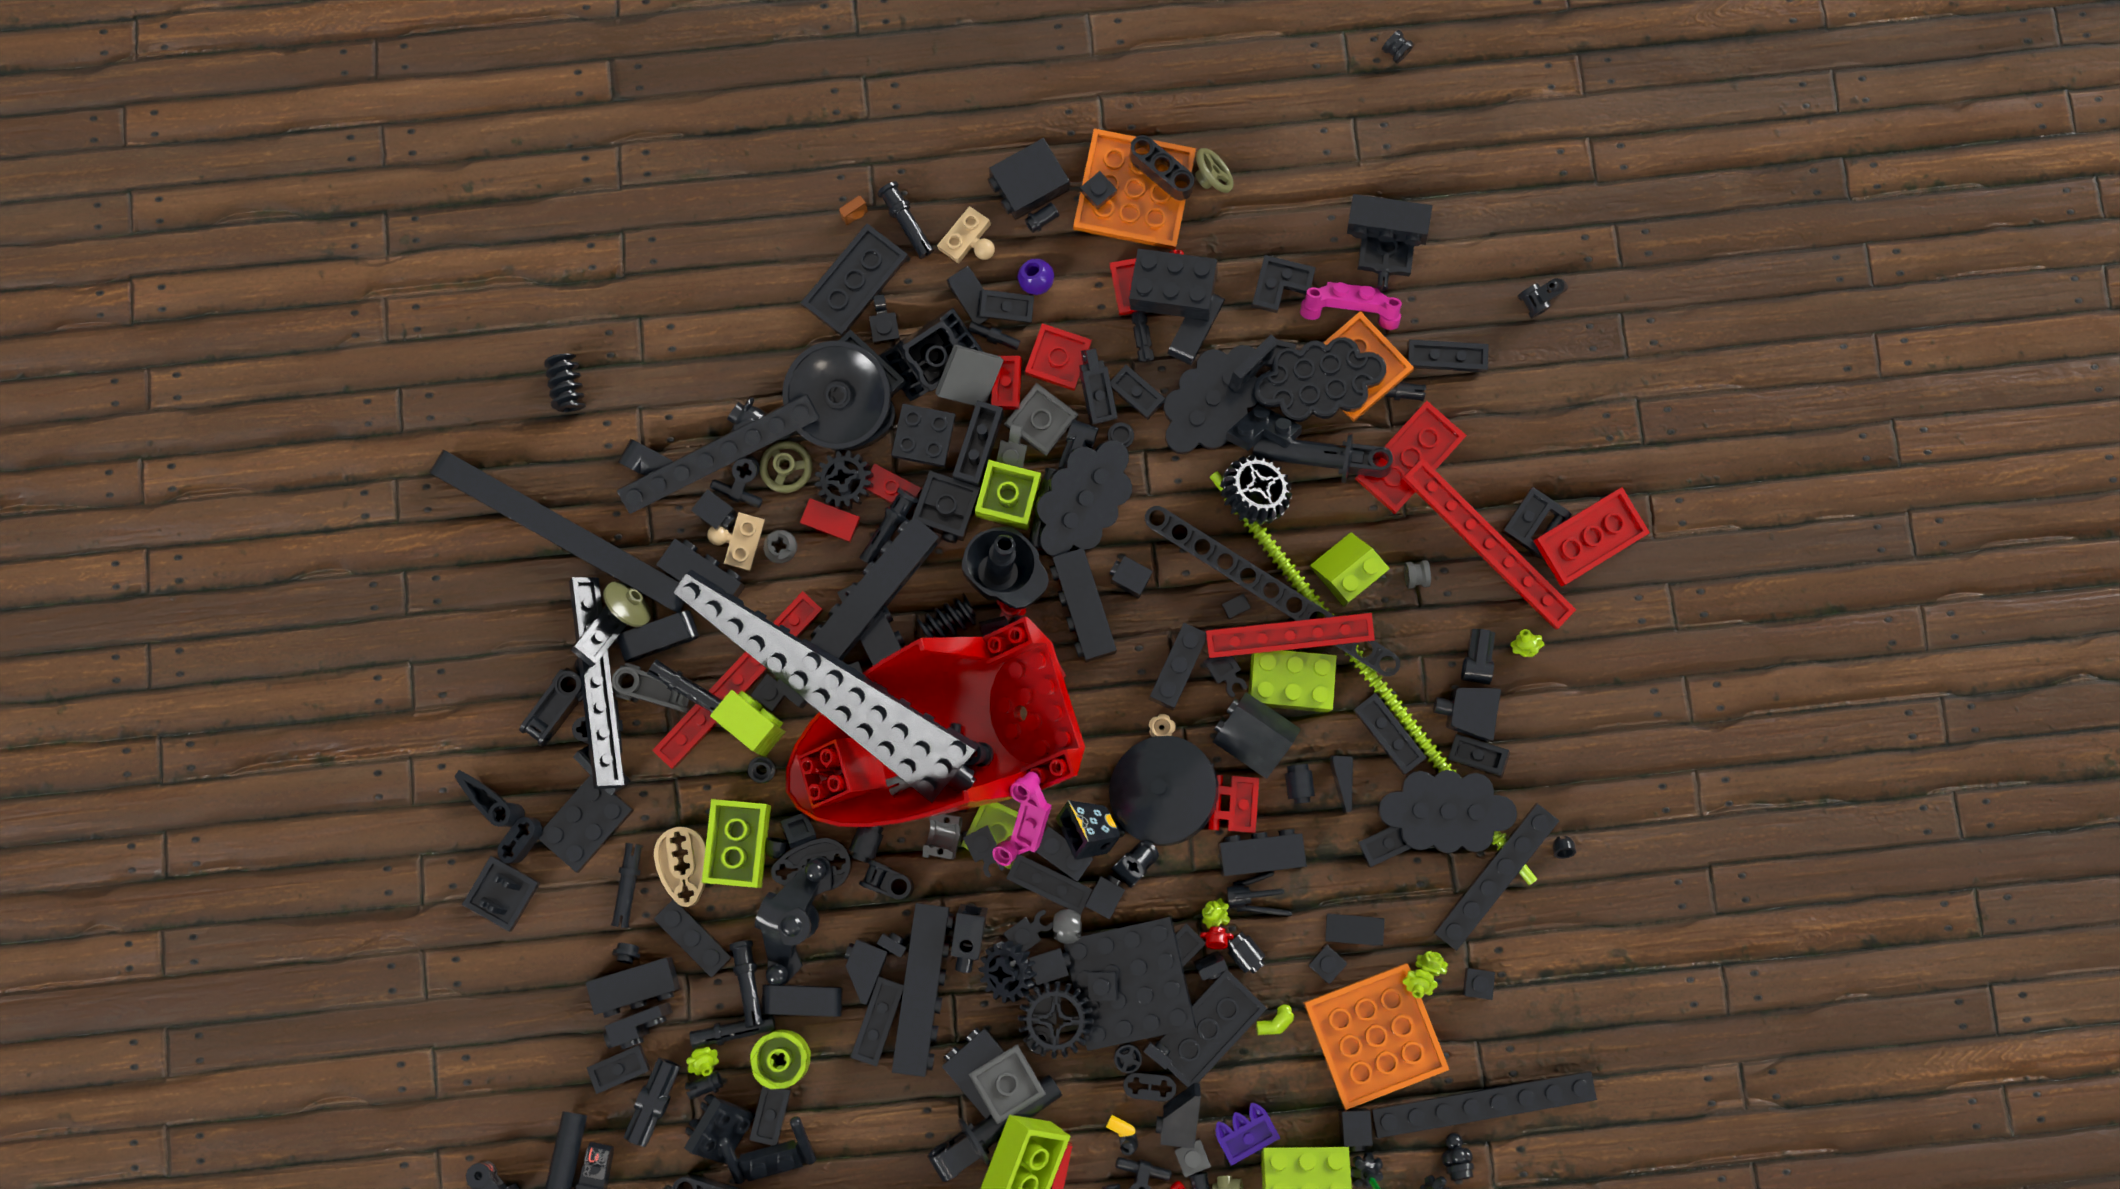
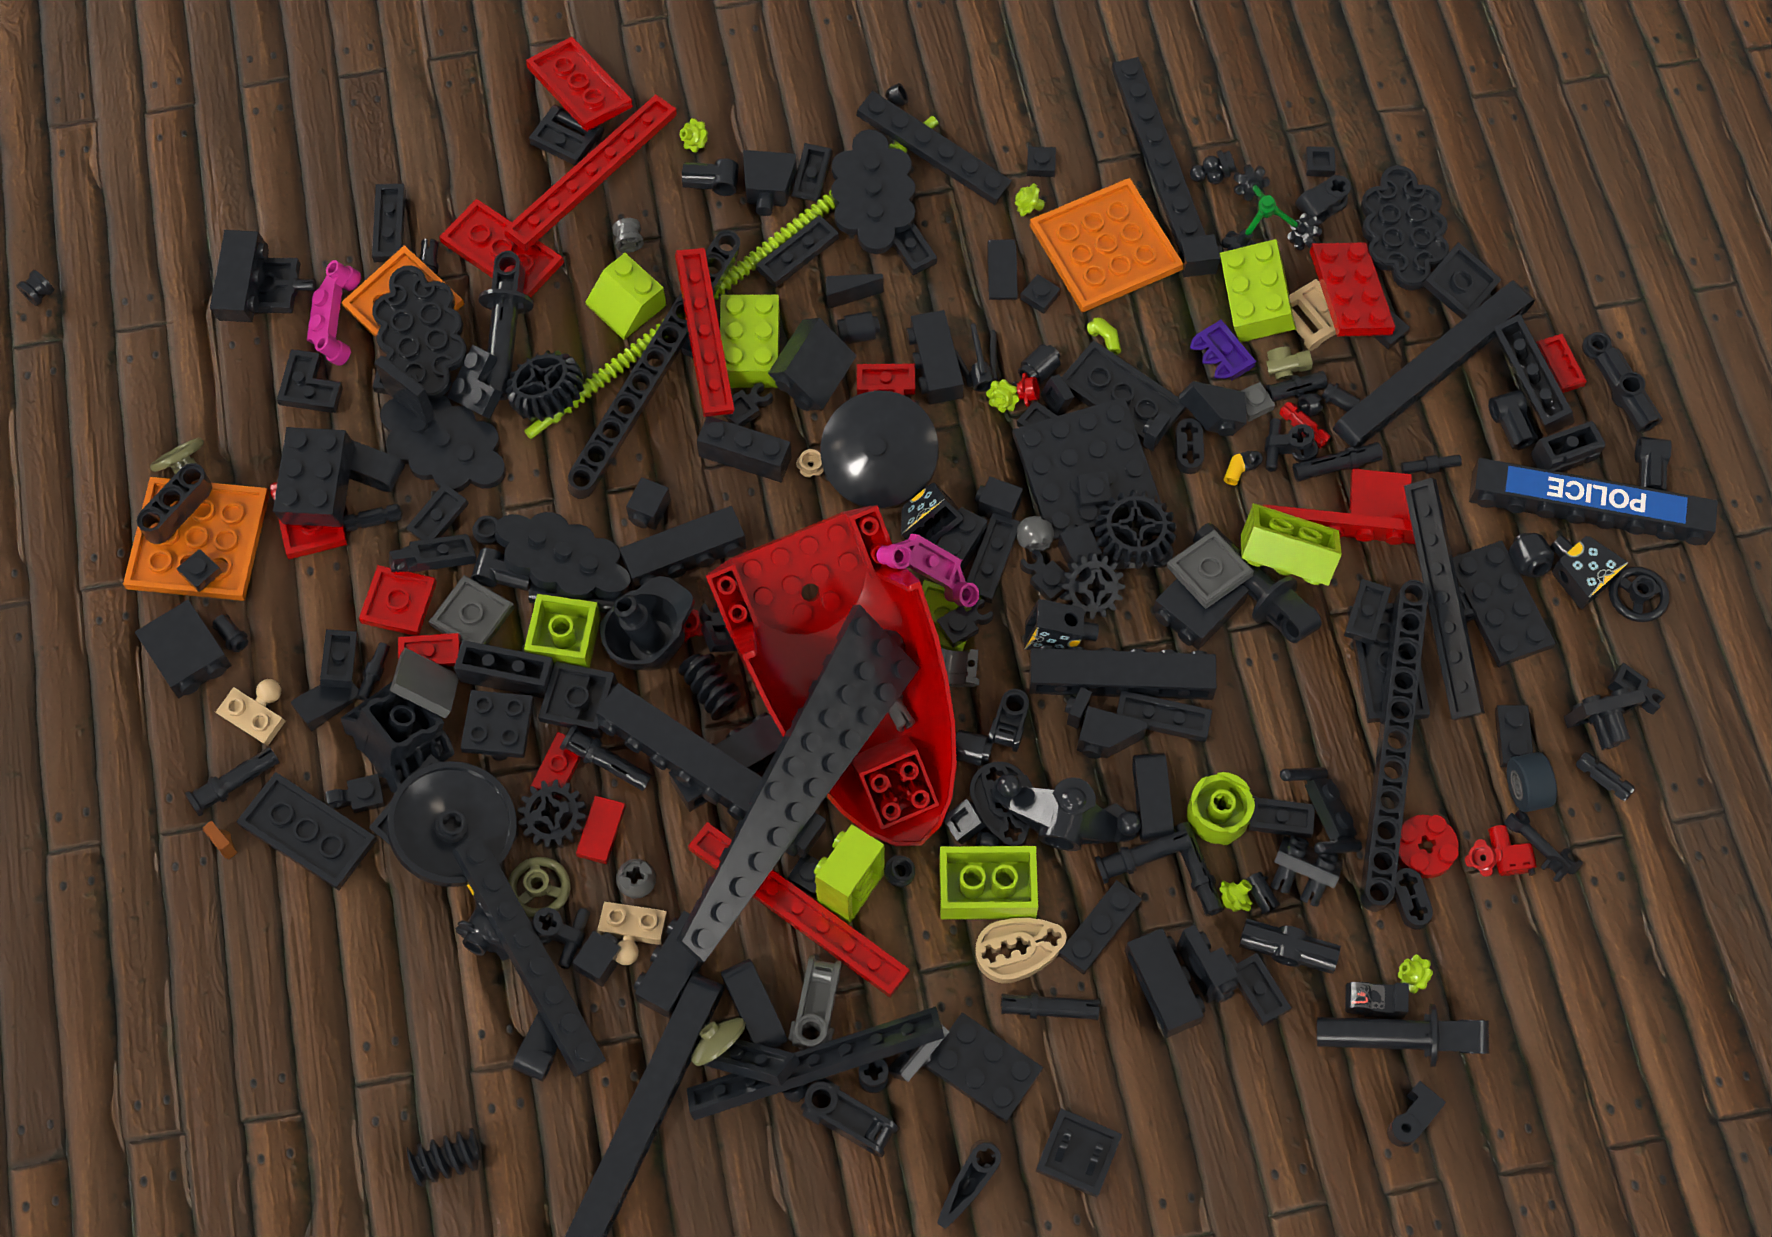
camera: 95 degrees left, 15 degrees down
black beam [497,817,542,864] -> none
black plate [612,943,640,964] -> none
black pin [647,659,722,713] -> none
dark grey plate [996,423,1027,468] -> none
dark purple piece [1018,259,1054,295] -> none
black piece [1111,840,1159,888] -> none
black wheel [1114,1043,1142,1073] -> none
black piece [1221,594,1251,619] -> none
lime plant [1403,969,1438,998] -> none
black piece [1518,278,1568,319] -> none

